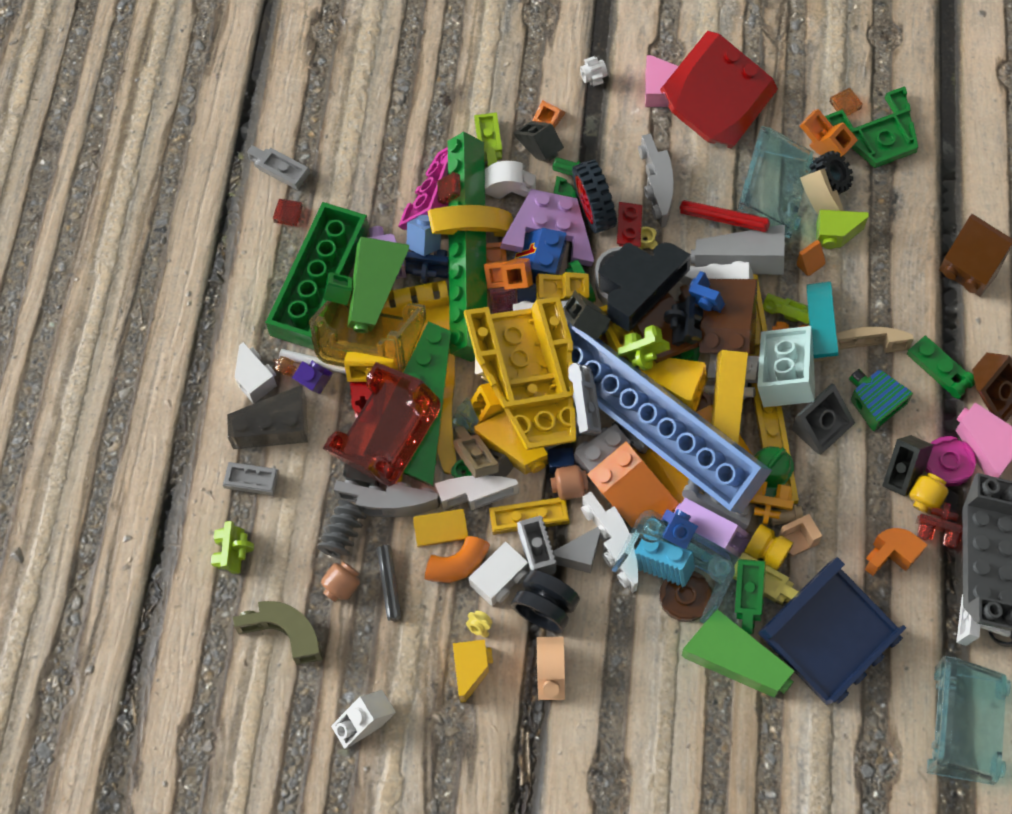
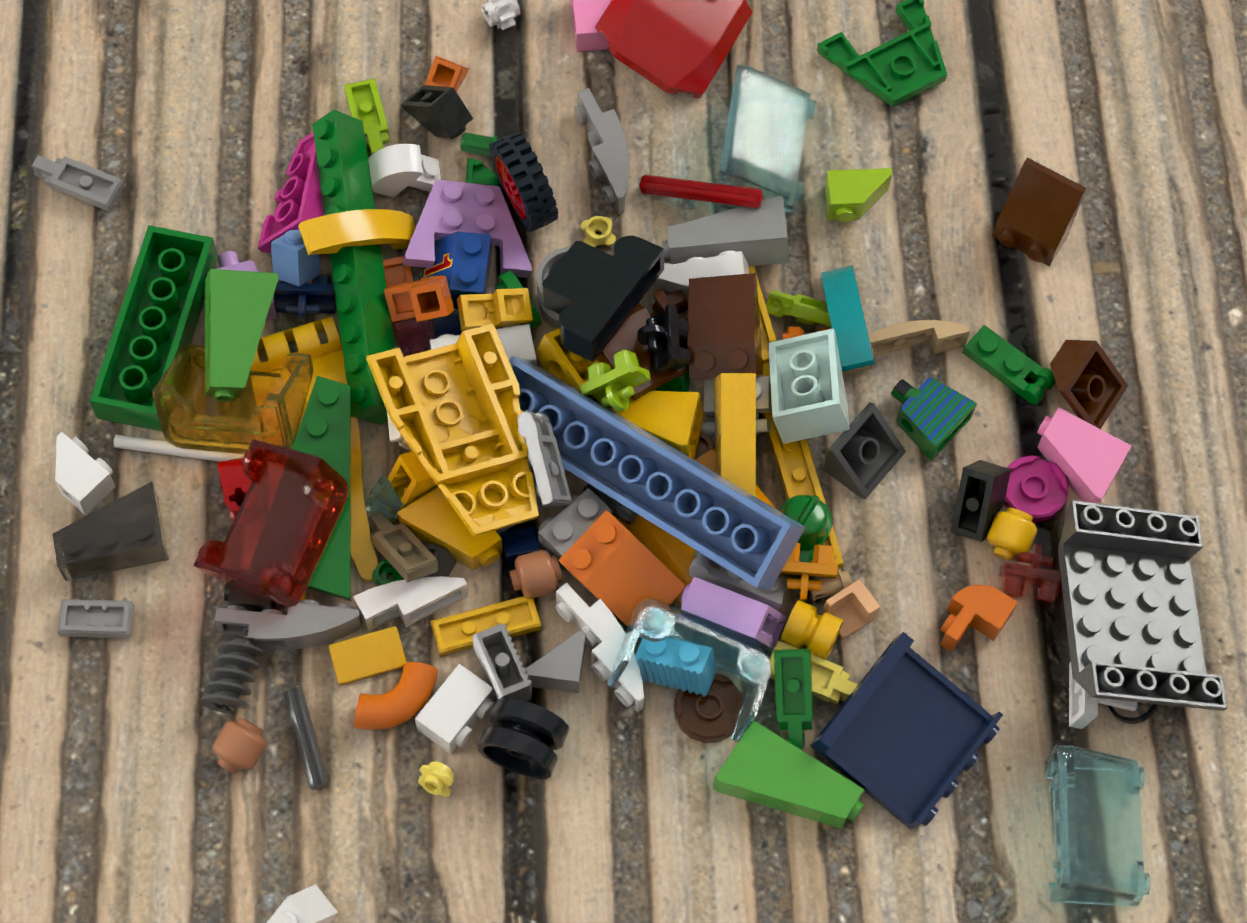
camera: 15 degrees left, 0 degrees up
lime hips [211,521,254,574] -> none
olive arch [233,601,323,665] -> none
clear orange plate [272,356,297,376] -> none
clear red tile [273,198,303,226] -> none
dark purple brick [292,360,333,394] -> none
green slope [324,272,353,305] -> none
yellow slope [344,352,397,382] -> none
clear red tile [437,172,460,204] -> none
yellow slope [453,639,493,703] -> none
light nougat brick [537,637,565,700] -> none
pearl dark grey slope [563,291,611,340] -> none
red hinge [617,202,642,247] -> none
blue bracket [662,509,698,549] -> none
blue bracket [689,271,725,312] -> none
orange slope [796,240,825,276] -> none
orange brick [800,109,858,157] -> none
tan slope [800,169,844,214] -> none
black tyre [809,151,853,195] -> none
clear orange tile [829,88,863,116] -> none

